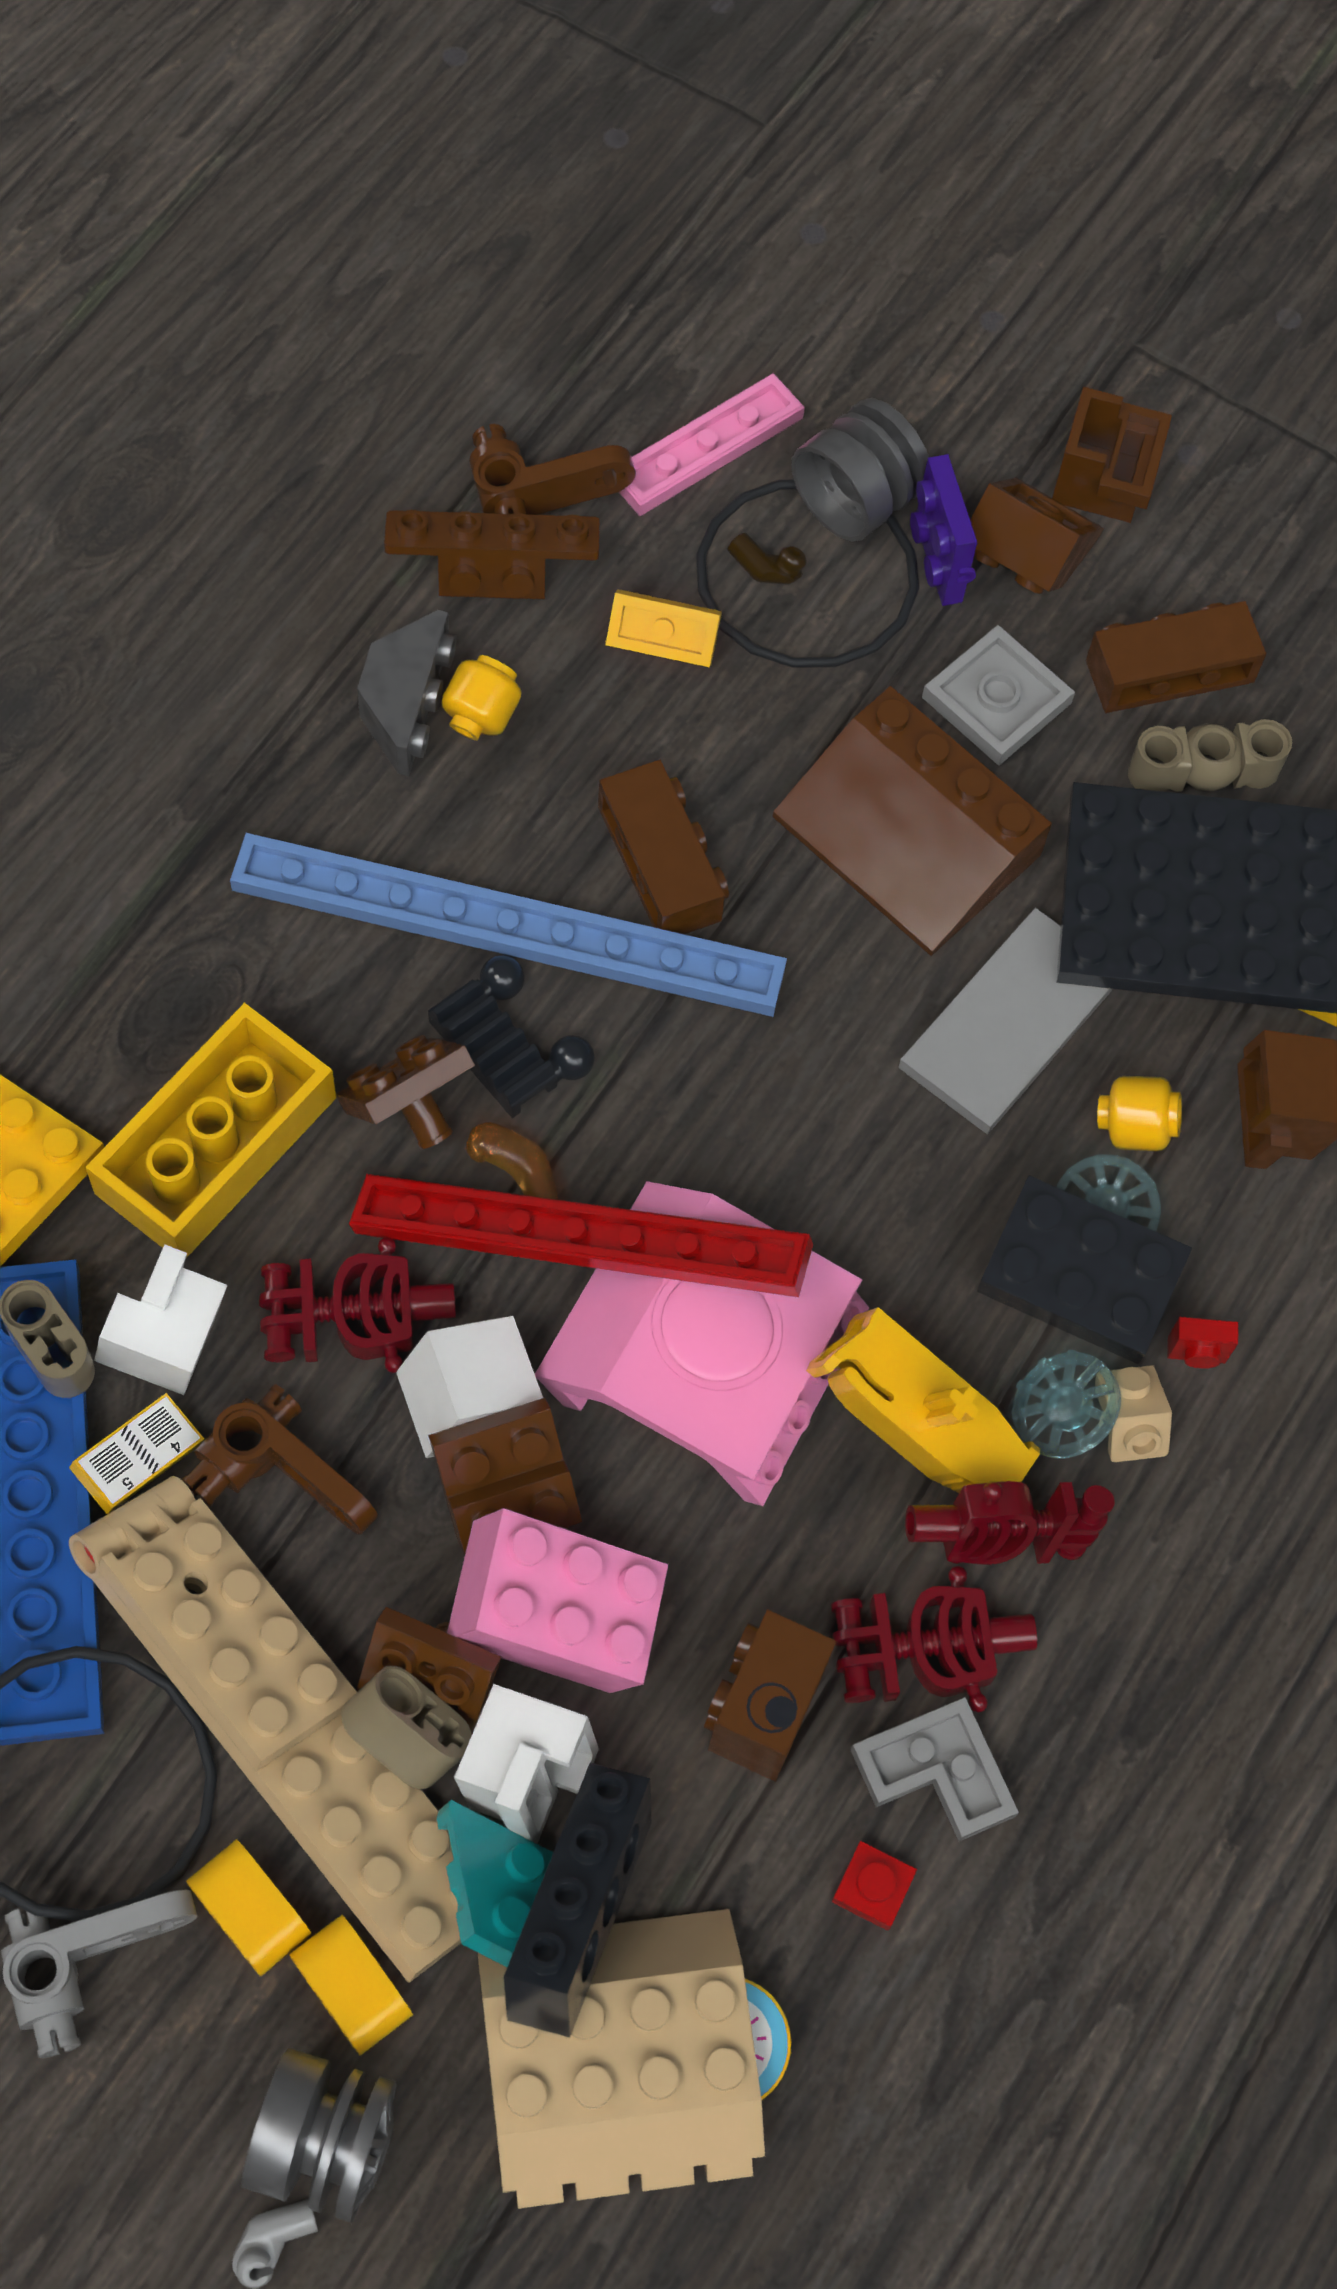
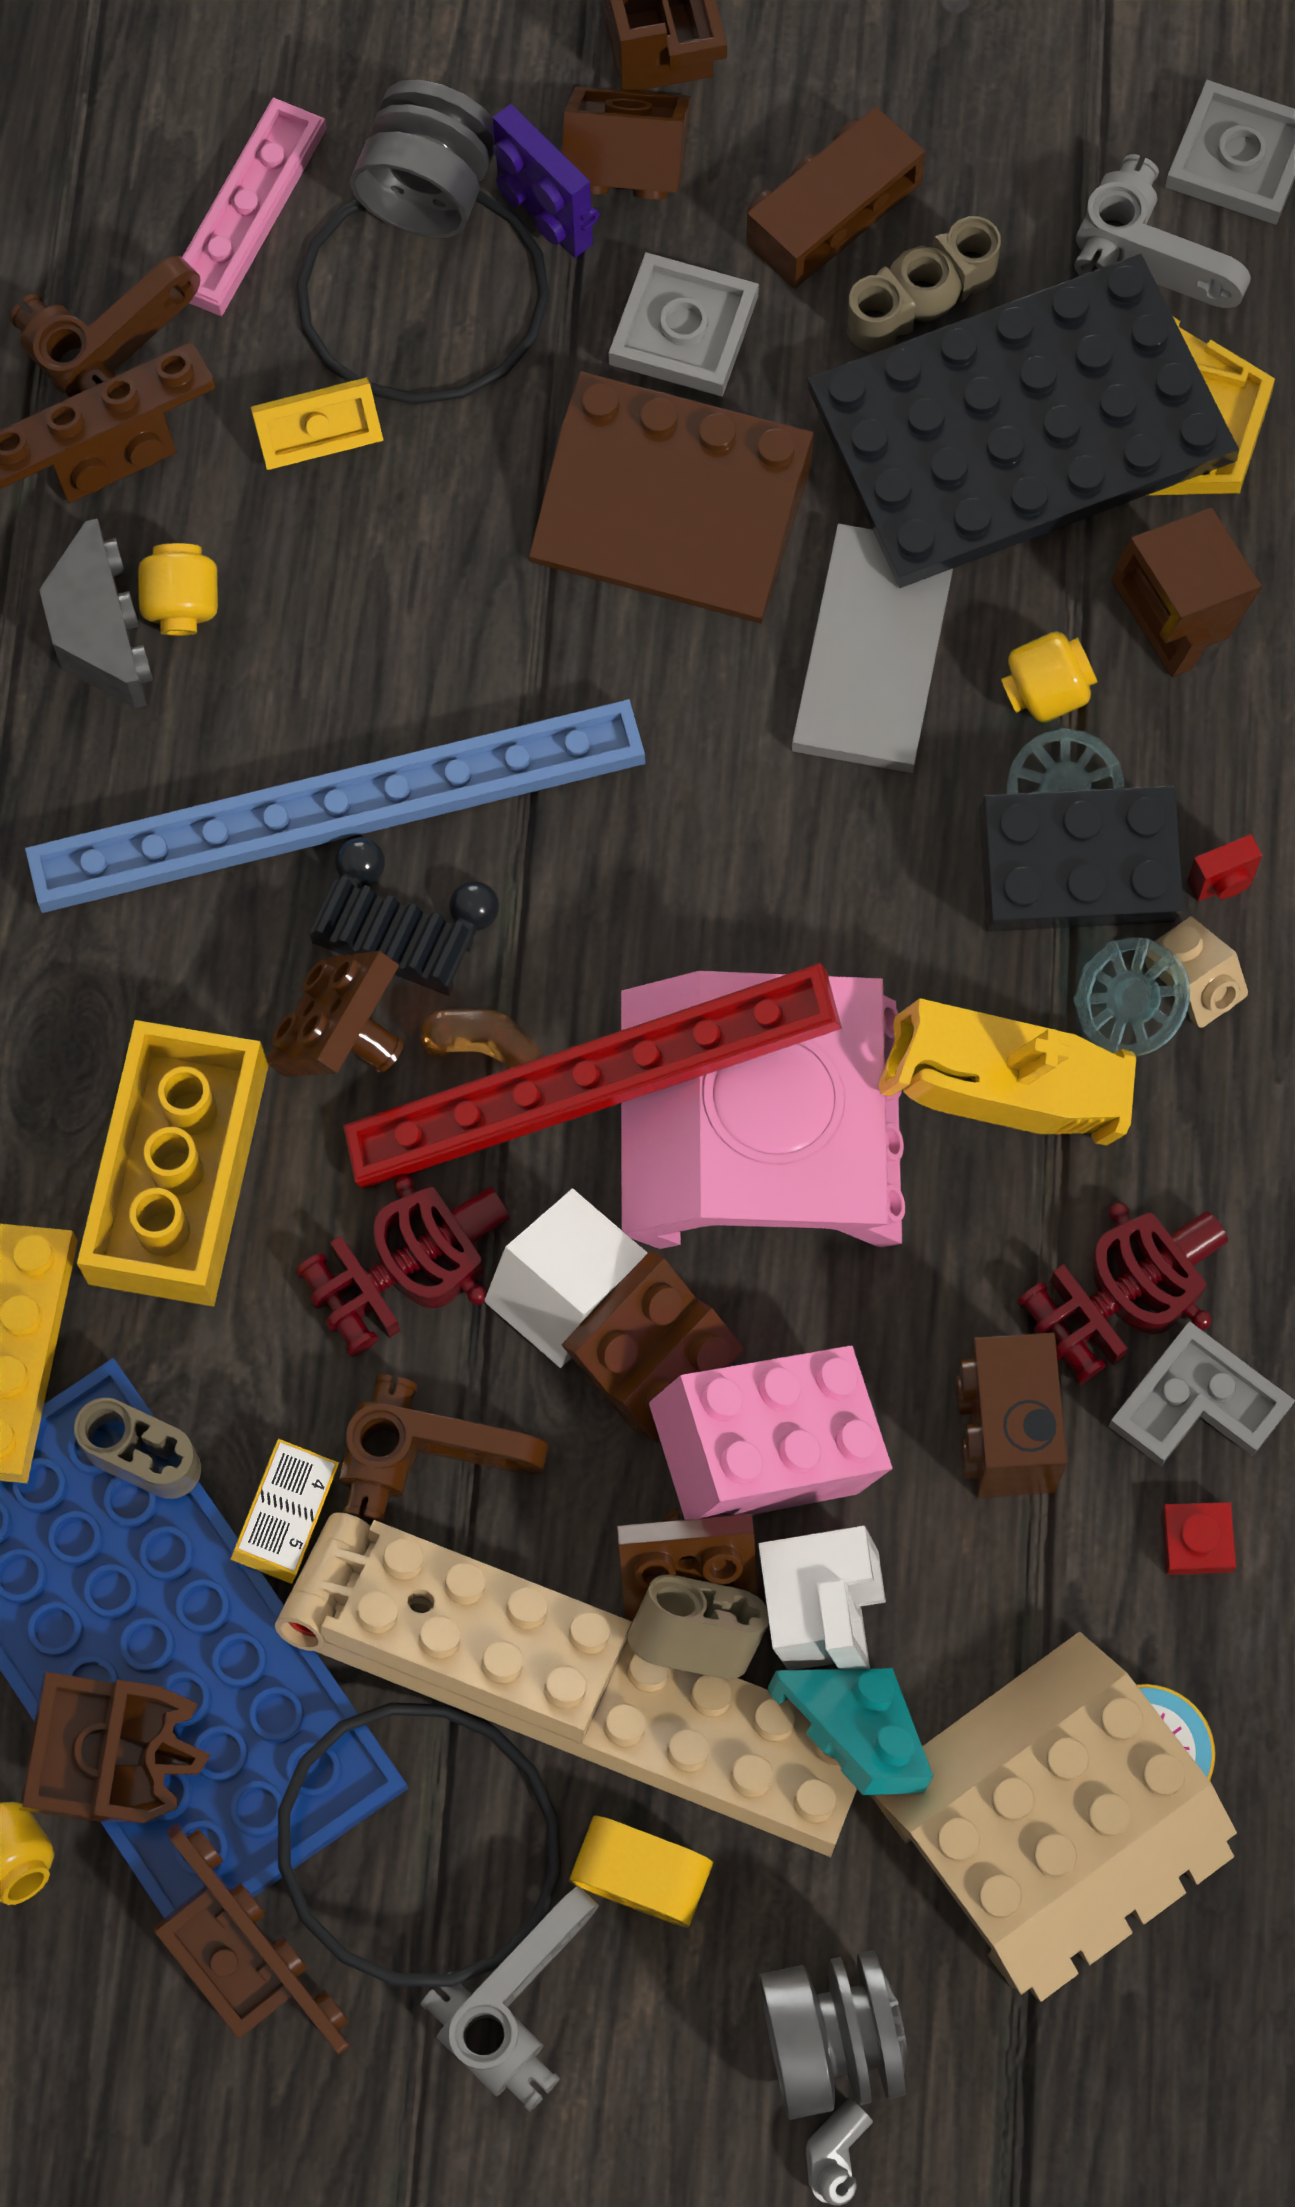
camera: 20 degrees left, 5 degrees up
white plate [94,1244,227,1395] -> none
yellow beam [289,1915,413,2056] -> none
black brick [503,1763,652,2038] -> none
reddish brown brick [598,759,729,934] -> none
dark brown arm [728,533,806,584] -> none
dark red torso [905,1481,1115,1565] -> none

